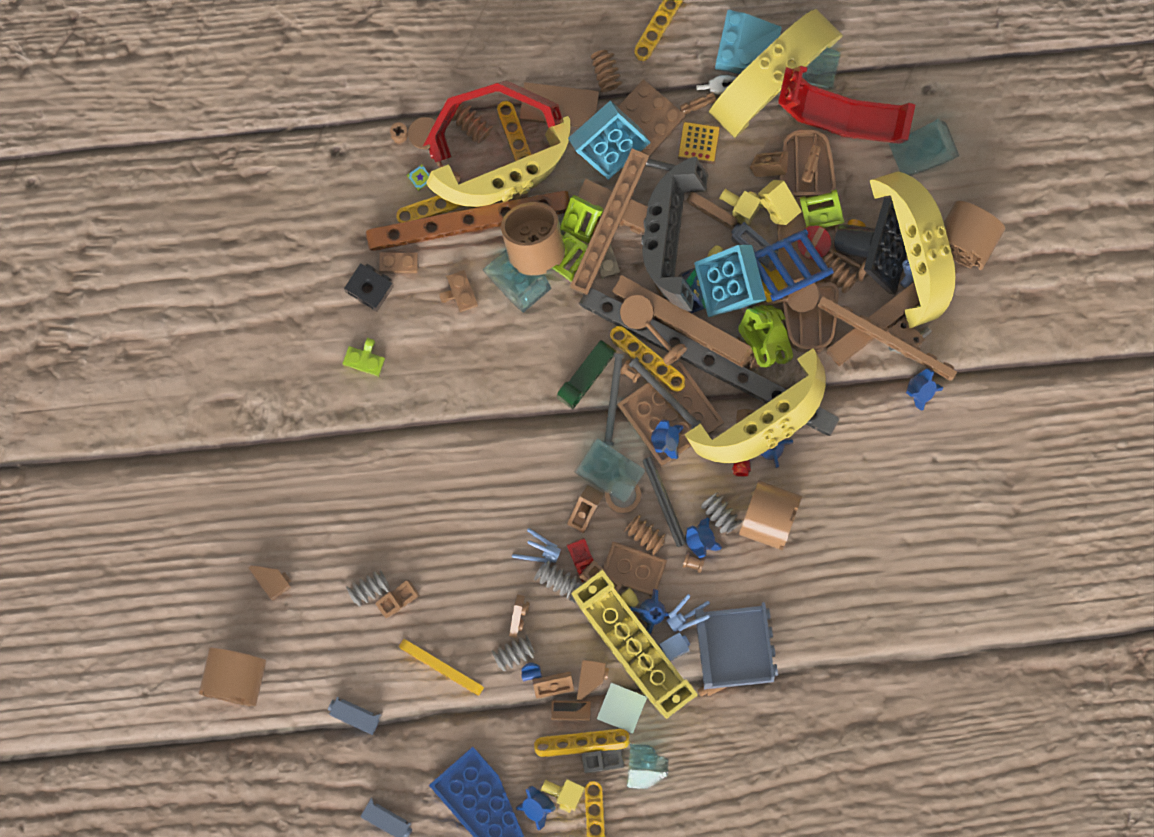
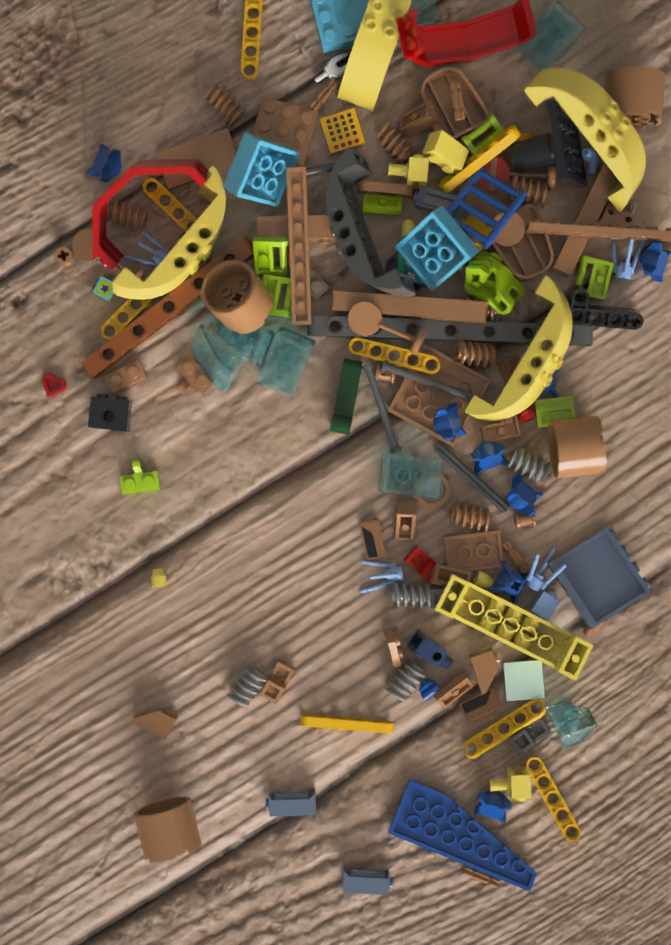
camera: 25 degrees left, 10 degrees up
none -> red tile [42,373,67,397]
none -> blue piece [87,143,121,183]
none -> light blue plant [124,231,170,267]
none -> light yellow hose [151,568,167,588]
none -> clear light blue slope [190,324,248,392]
none -> clear light blue slope [258,326,316,398]
none -> medium nougat slope [359,519,386,560]
none -> lime plate [362,193,402,216]
none -> medium nougat piece [375,121,417,164]
none -> dark blue torso [407,630,453,669]
none -> yellow beam [439,125,521,193]
none -> medium nougat piece [453,340,496,369]
none -> blue piece [471,441,508,475]
none -> medium nougat tile [480,415,522,442]
none -> medium nougat axle [502,539,530,574]
none -> lime plate [534,396,576,428]
none -> black beam [568,285,644,330]
none -> lime plate [575,255,614,301]
none -> light blue plant [612,238,645,279]

